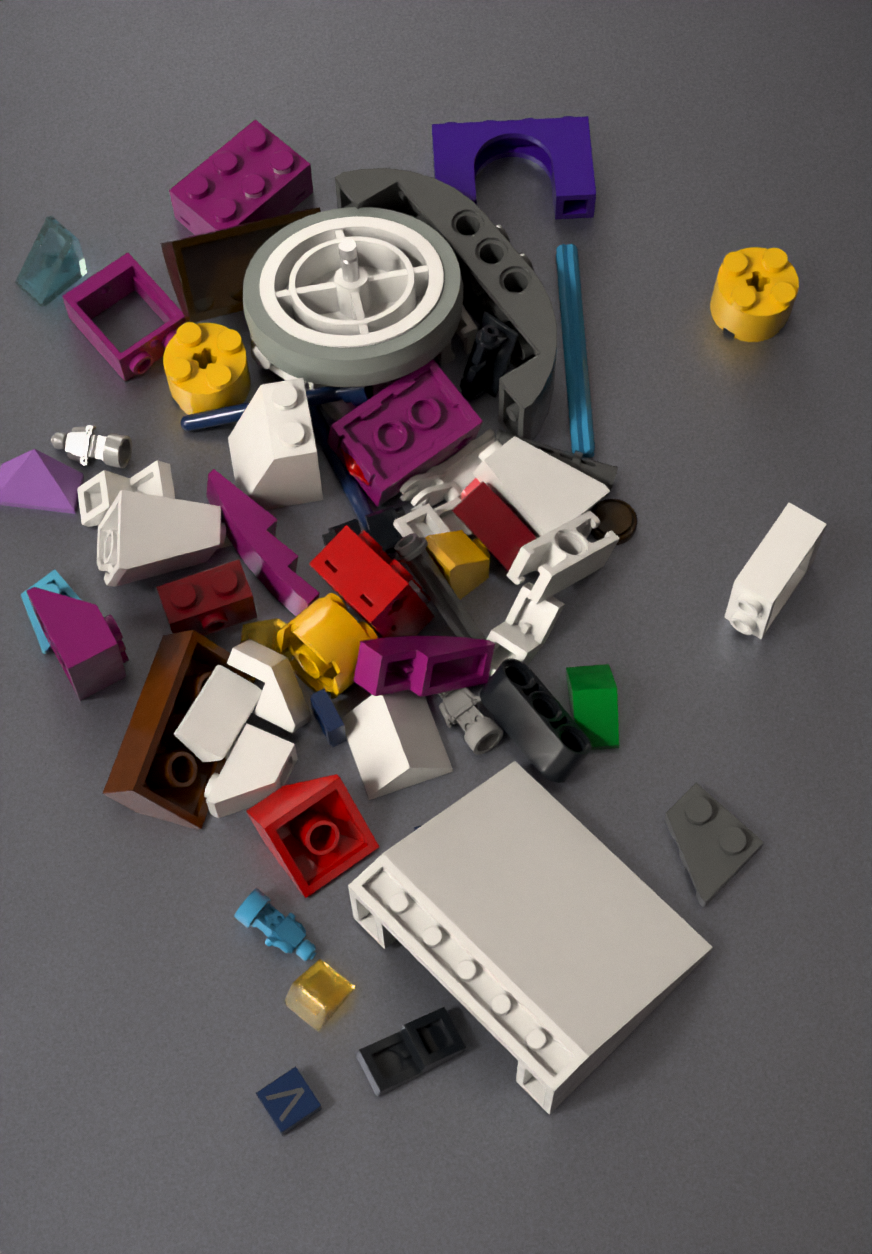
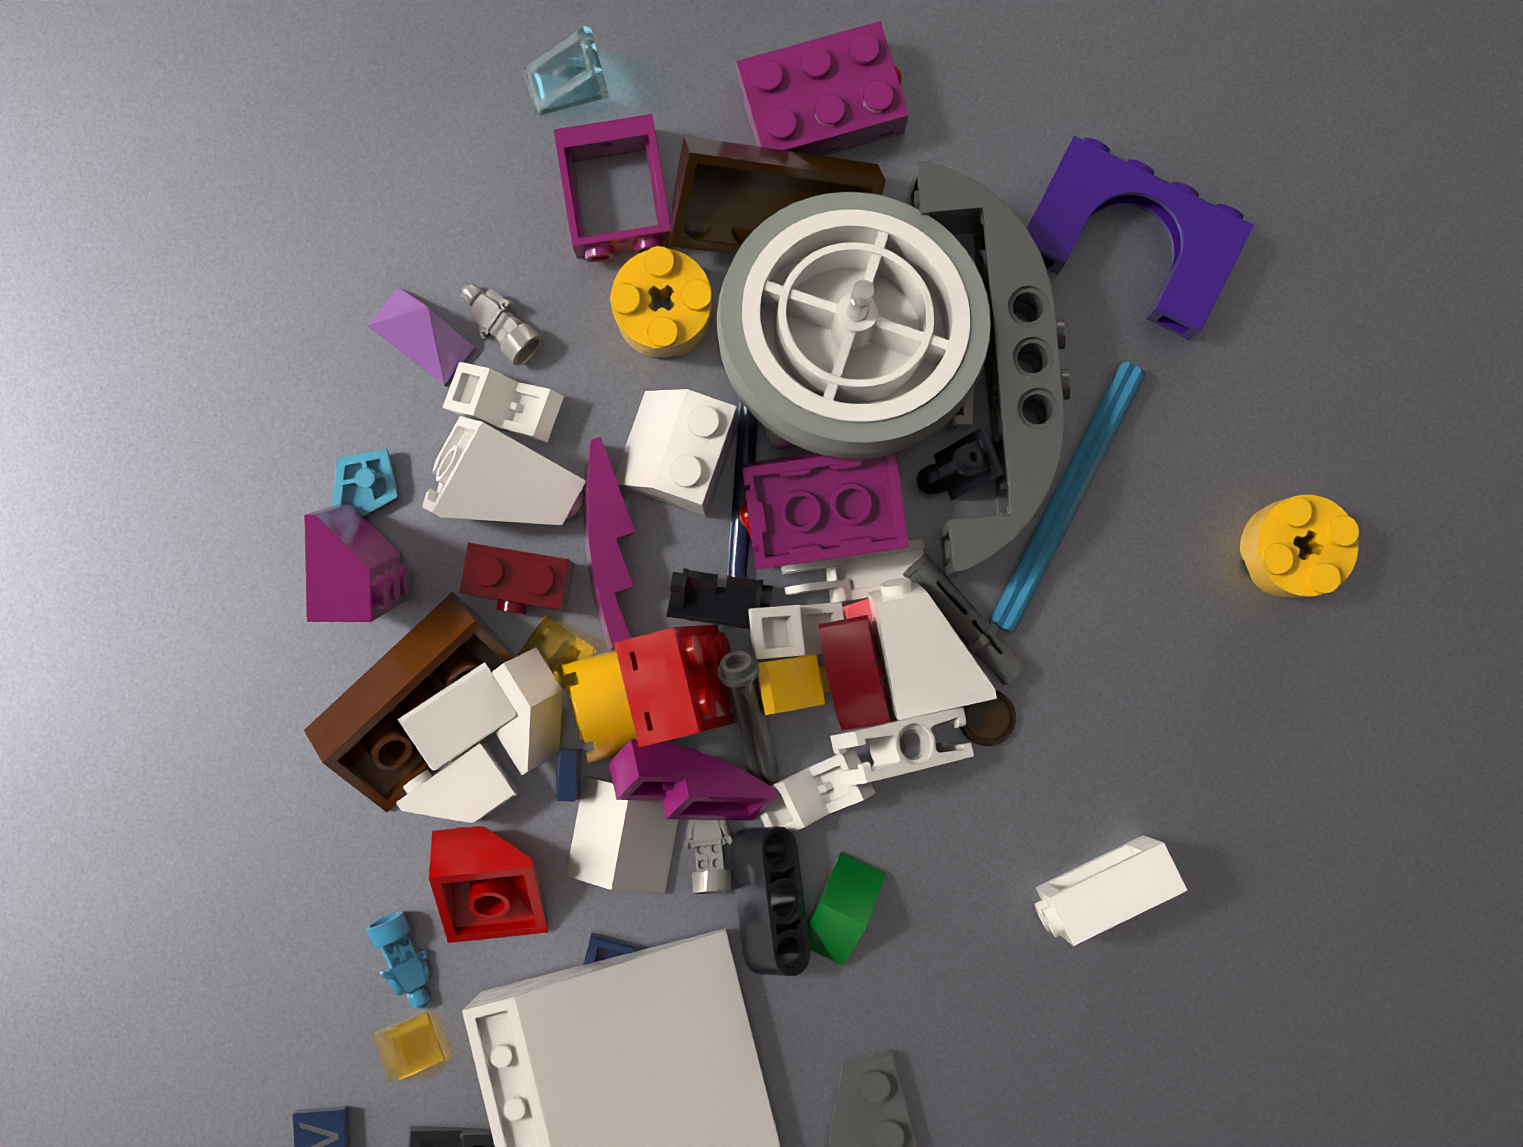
camera: 30 degrees right, 20 degrees up
dark blue piece [180,385,373,431] -> none

